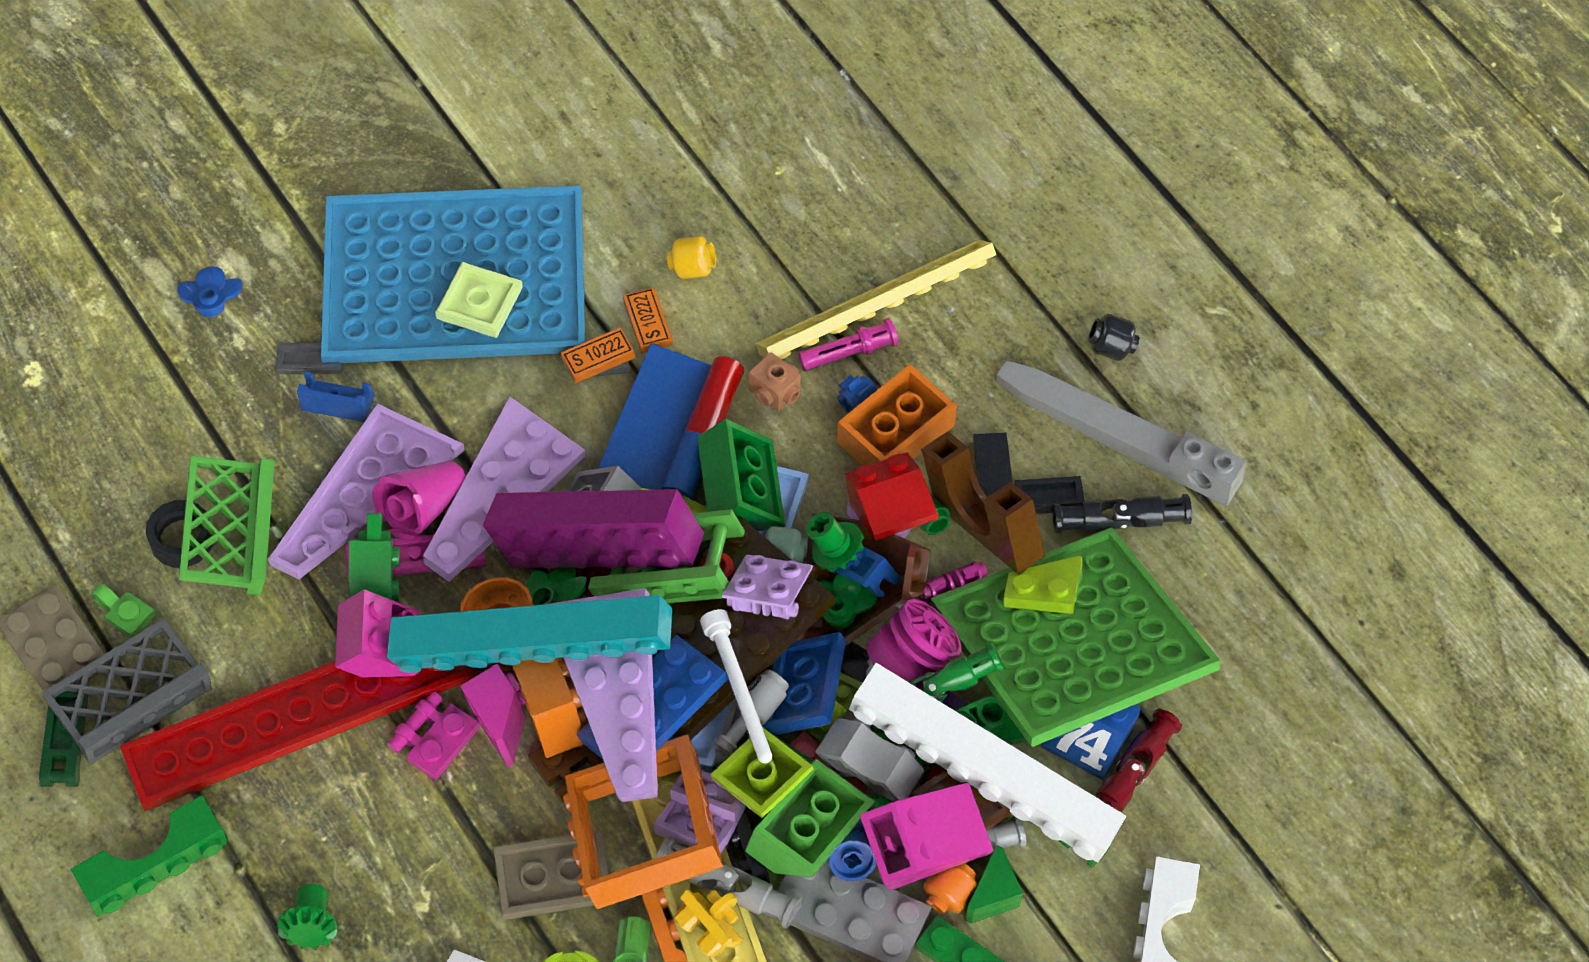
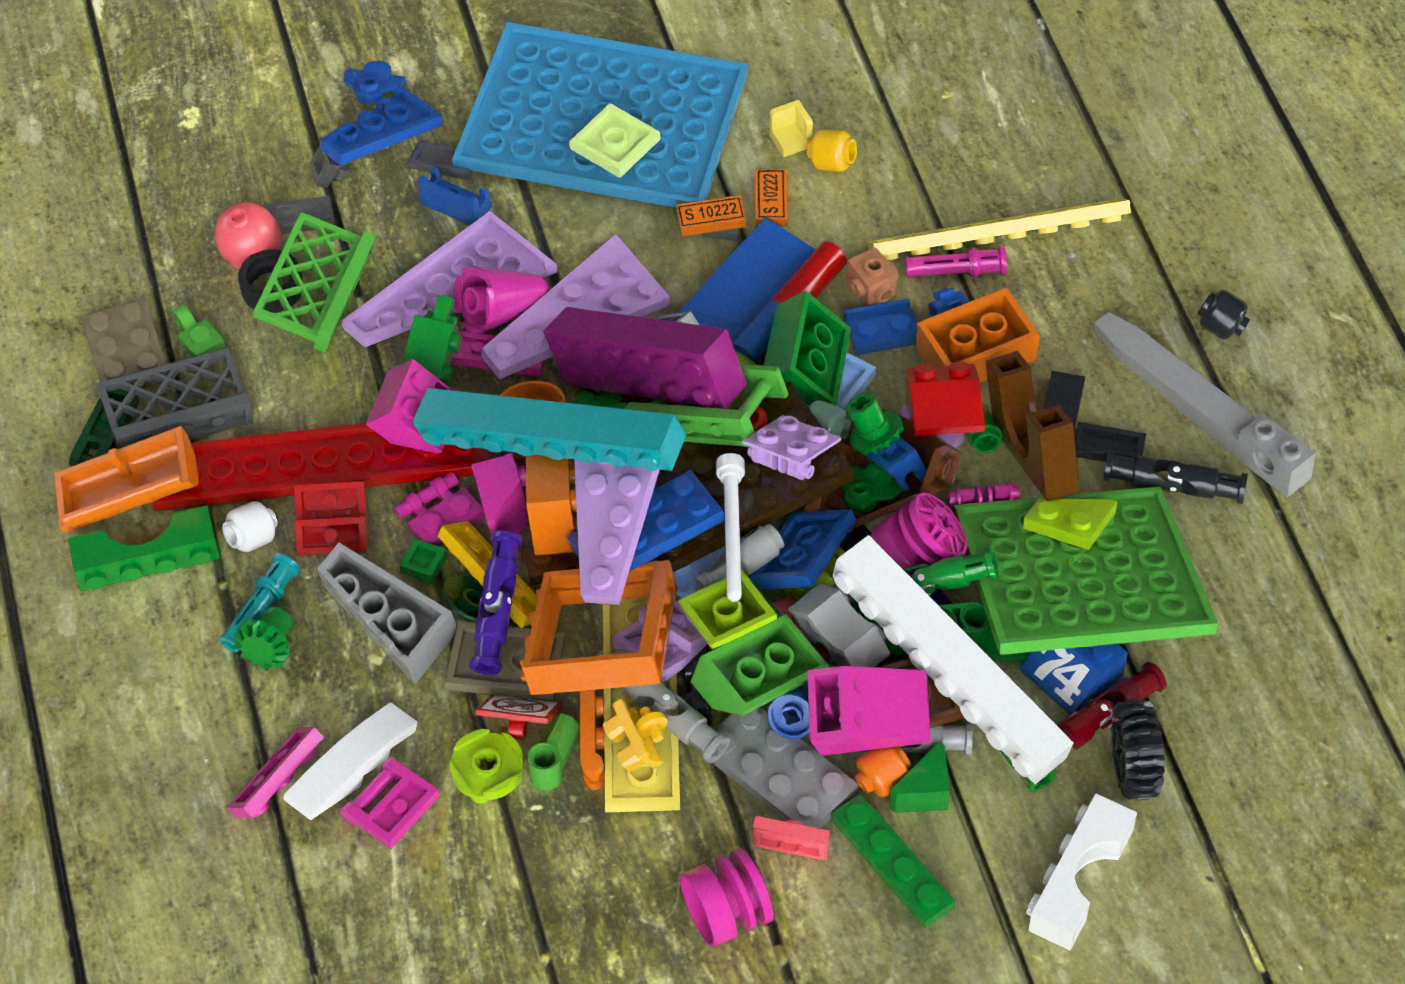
camera: 20 degrees right, 5 degrees down
none -> orange container [54,426,198,533]
none -> coral cylinder [214,202,282,268]
none -> teal pin [219,553,301,653]
none -> white head [222,501,277,552]
none -> flat silver tile [266,195,334,234]
none -> red slope [294,481,368,555]
none -> flat silver tile [310,144,350,188]
none -> light grey wedge [317,543,457,685]
none -> blue wing [321,86,442,165]
none -> green plate [399,538,447,584]
none -> yellow plate [438,521,537,628]
none -> dark green dish [442,575,495,622]
none -> dark purple piece [469,531,523,675]
none -> piece [475,695,563,739]
none -> light yellow panel [770,100,813,157]
none -> blue plate [844,298,917,356]
none -> black gear [1110,699,1165,801]

